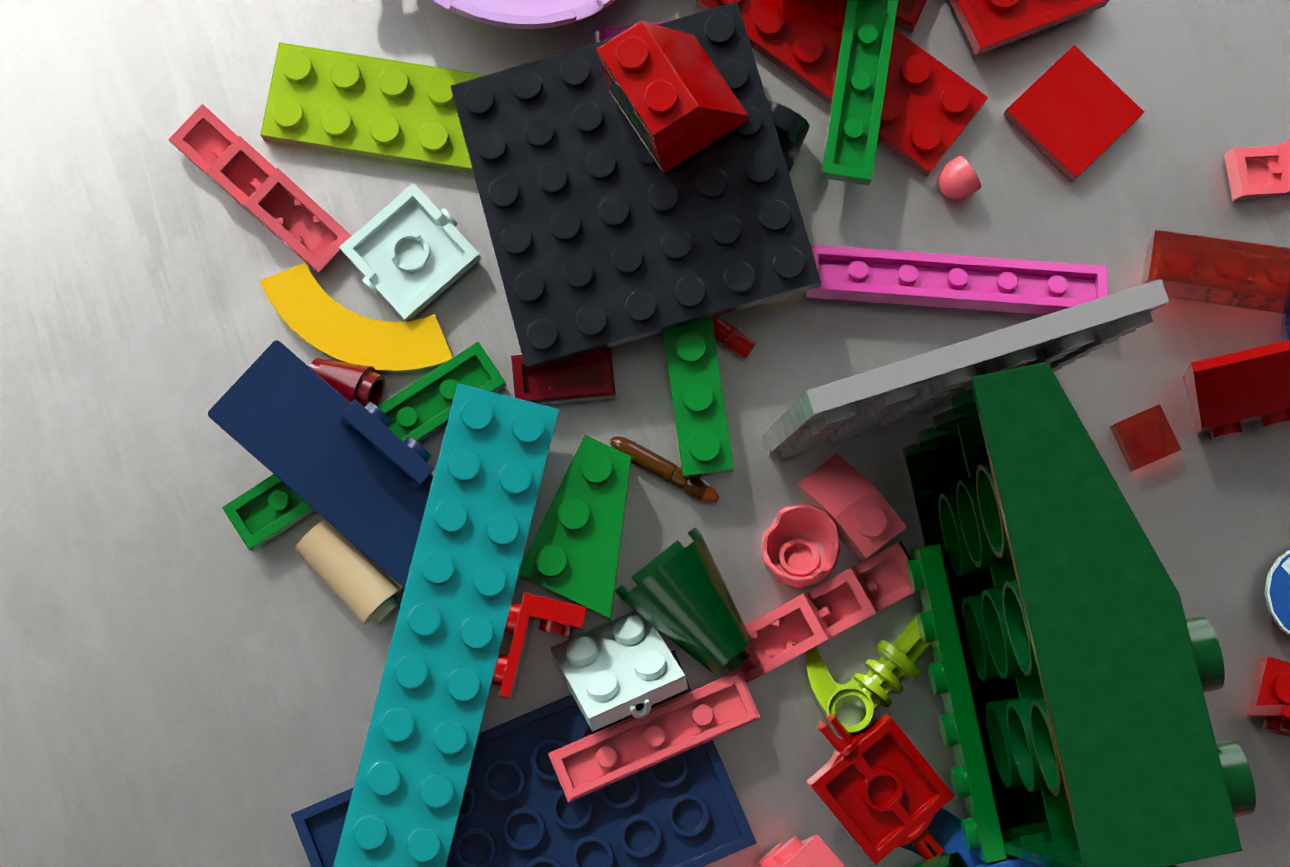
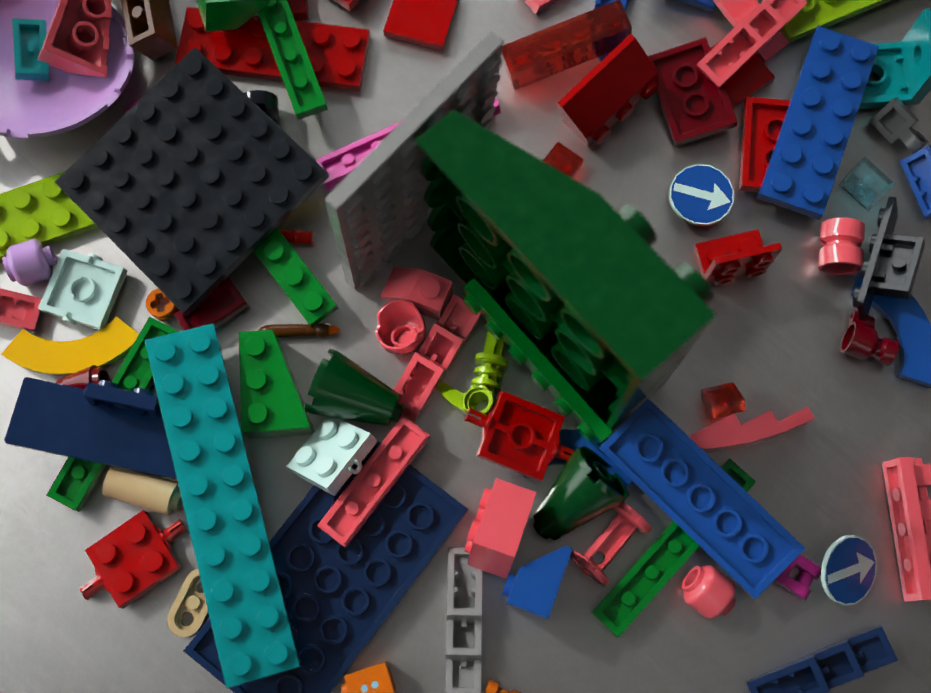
camera: 25 degrees left, 5 degrees down
red bracket [492,592,588,700] -> none
red slope [596,21,749,174] -> none
coral hinge [938,156,981,199] -> none
none -> lavender head [2,239,57,286]
none -> red plate [79,510,188,609]
none -> orange bush [146,289,179,321]
none -> tan plate [167,569,209,637]

